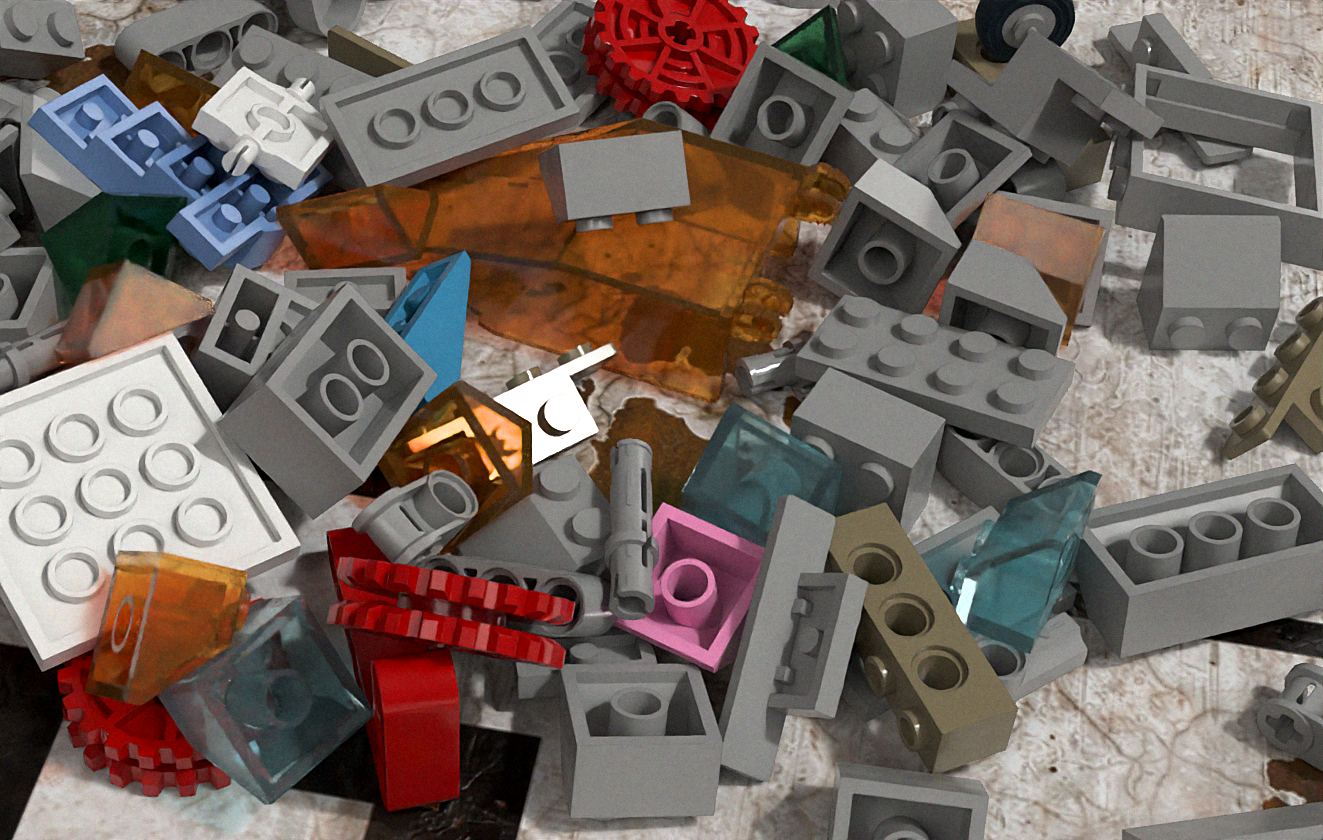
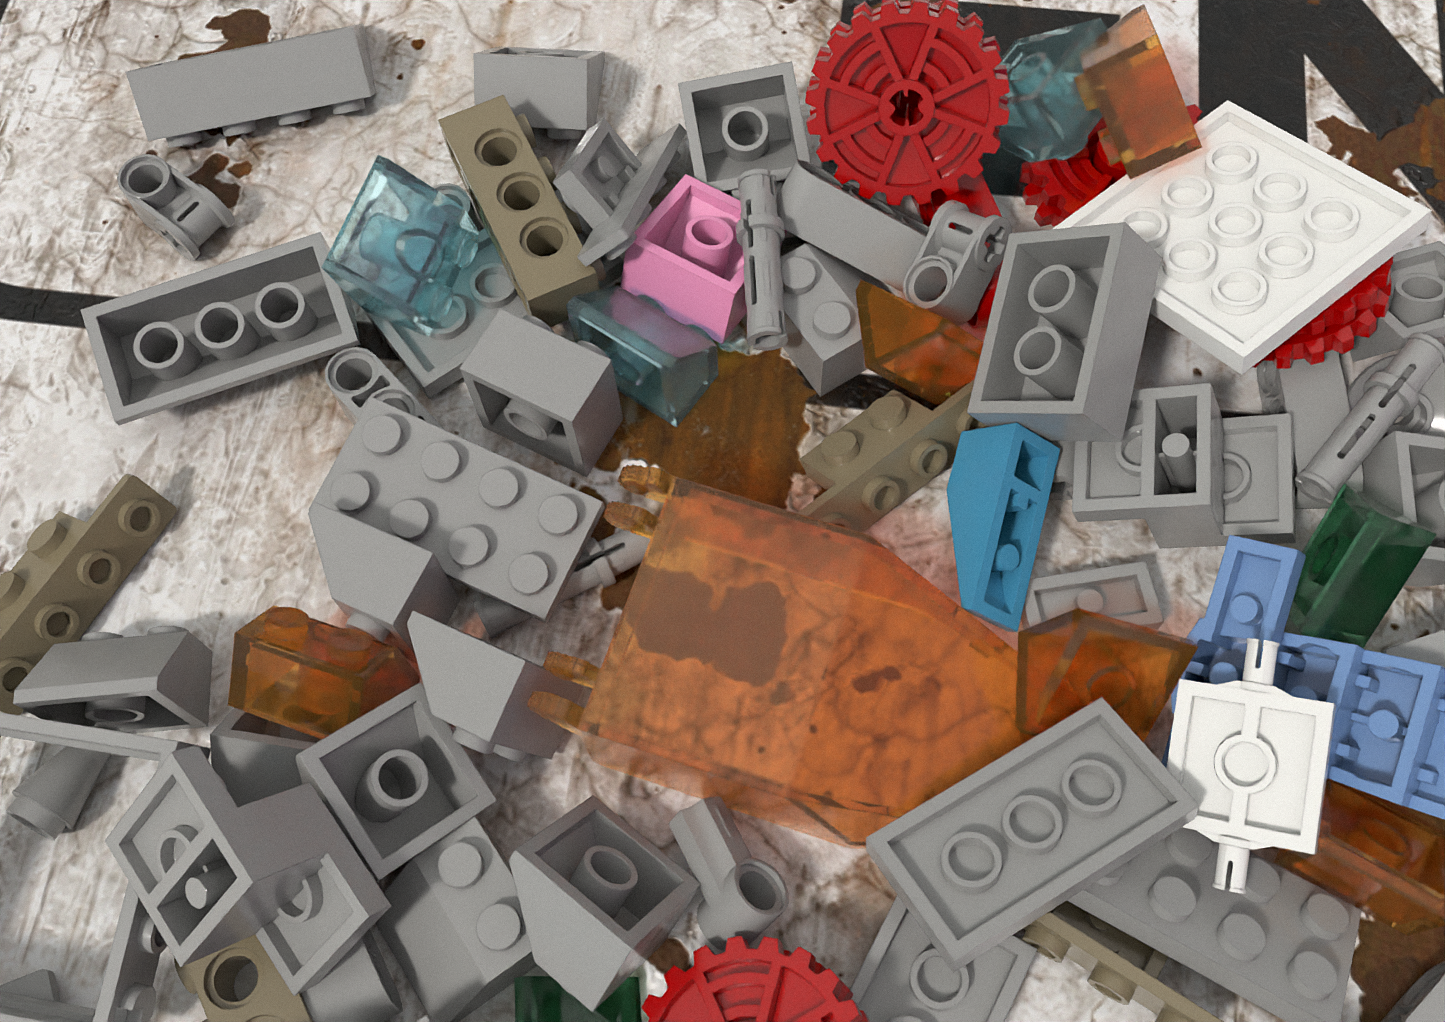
camera: 175 degrees left, 20 degrees up
clear orange slope [54,260,216,364] -> none
light grey slope [538,130,691,233] -> none

